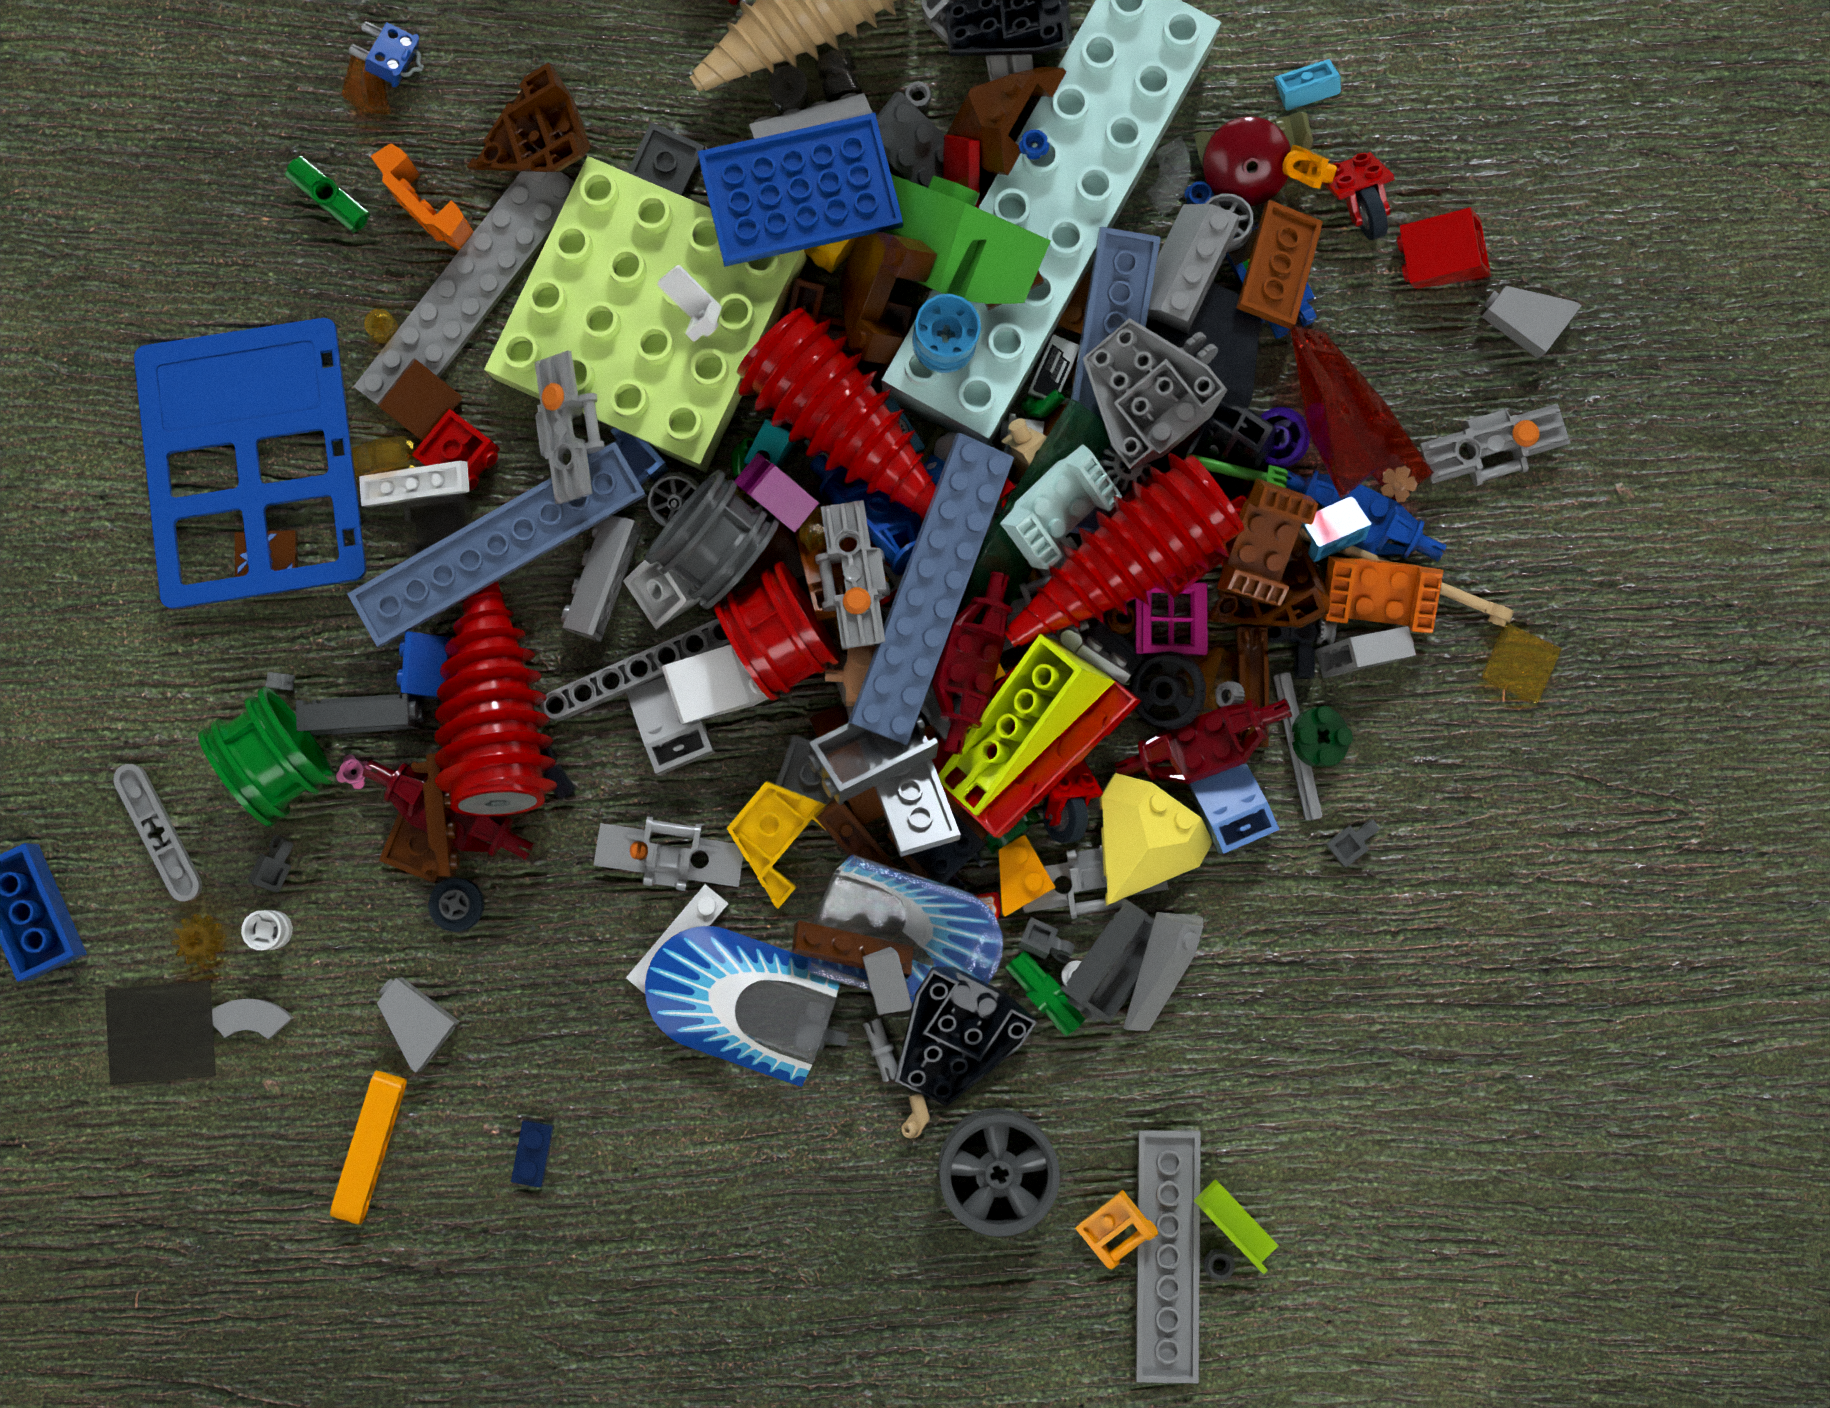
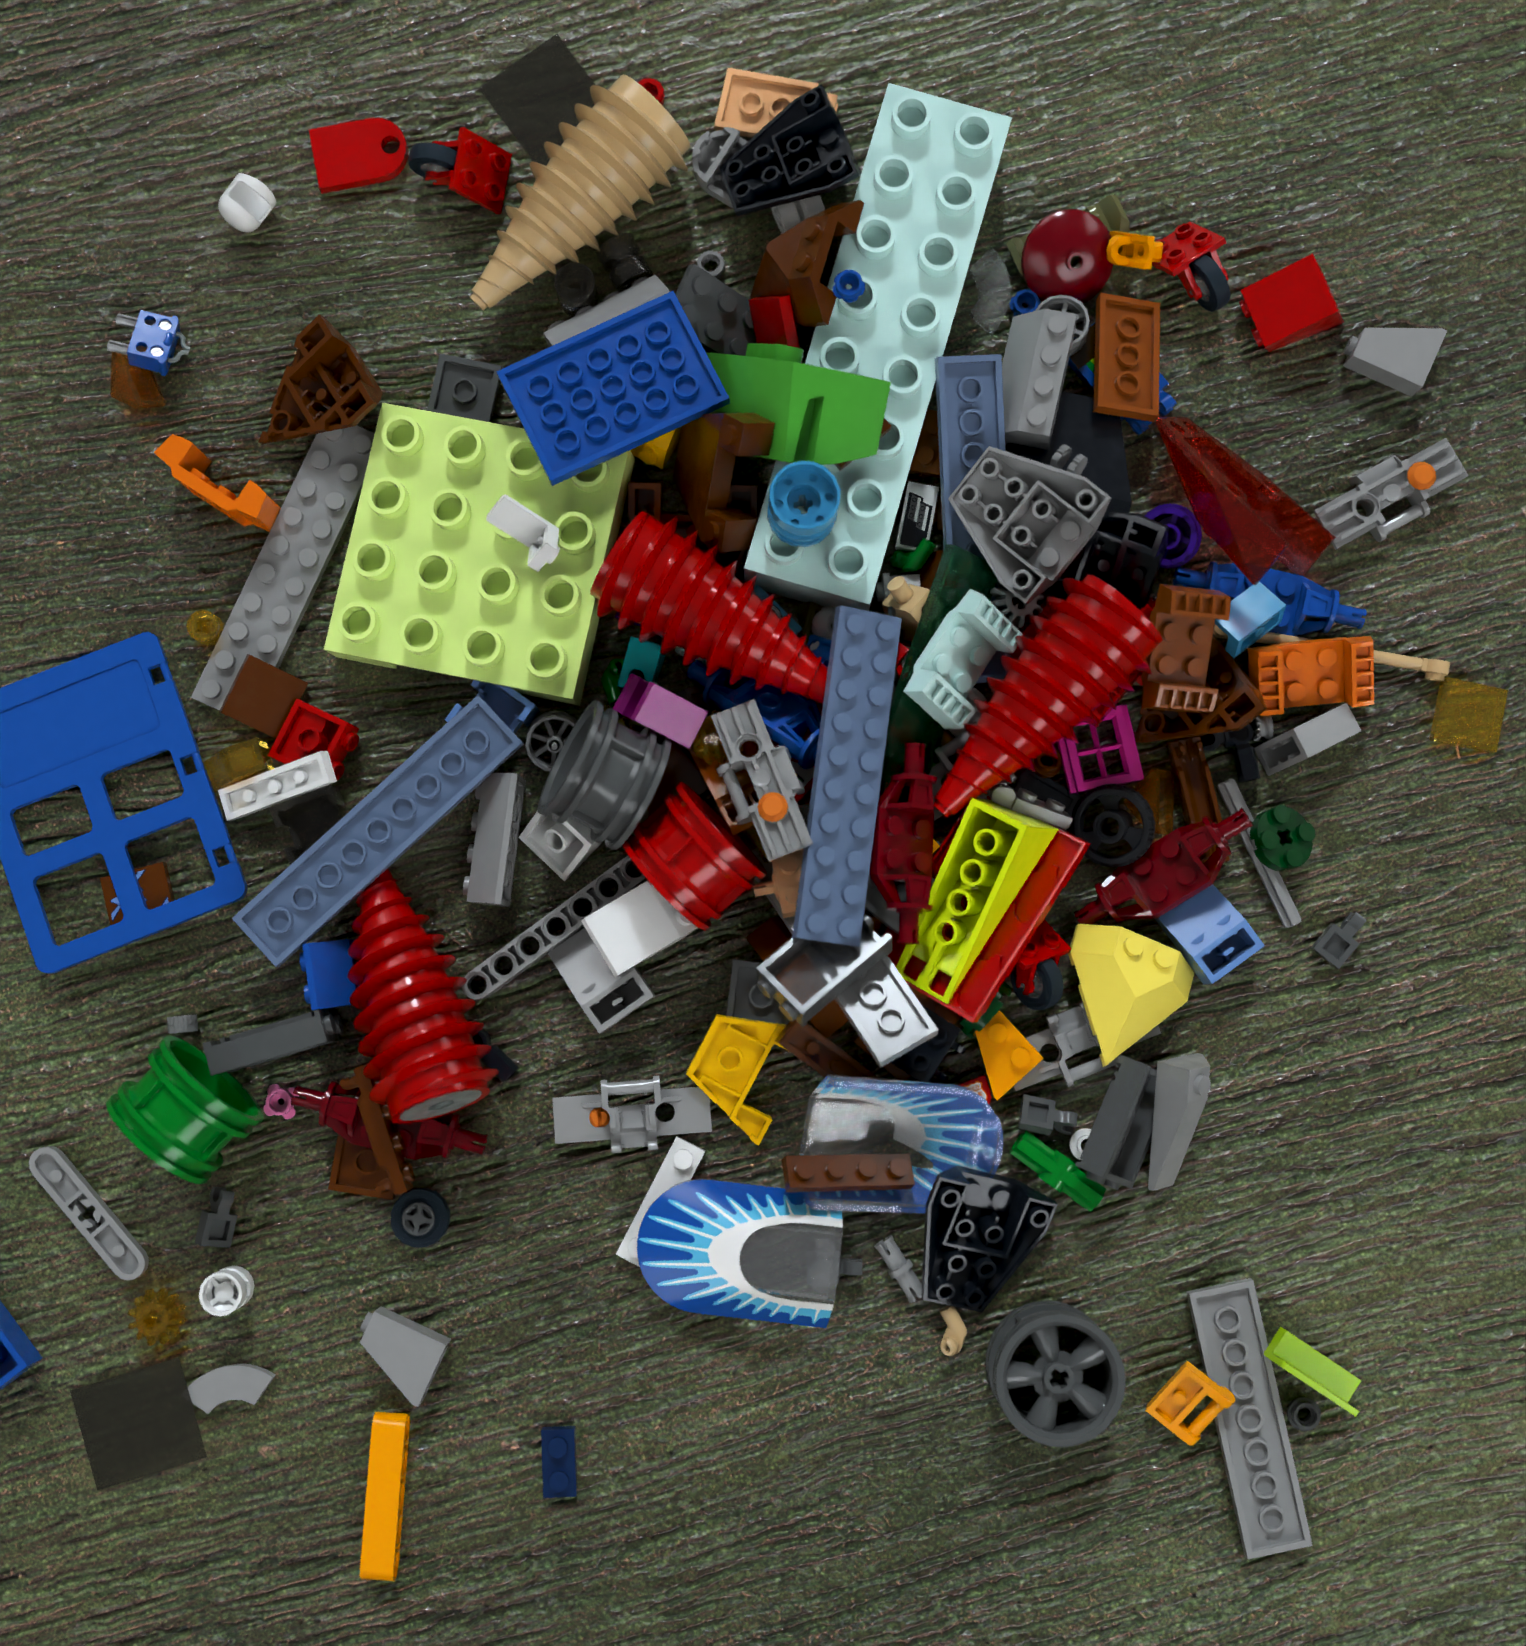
camera: 10 degrees left, 0 degrees up
green piece [284,156,370,234] -> none
light grey piece [535,350,605,504] -> none
light grey slope [862,947,912,1015] -> none
bright green hinge [1185,453,1288,488] -> none
light grey axle [1215,681,1245,707] -> none
medium azure slope [1274,59,1341,111] -> none
medium nougat plant [1381,466,1418,502] -> none

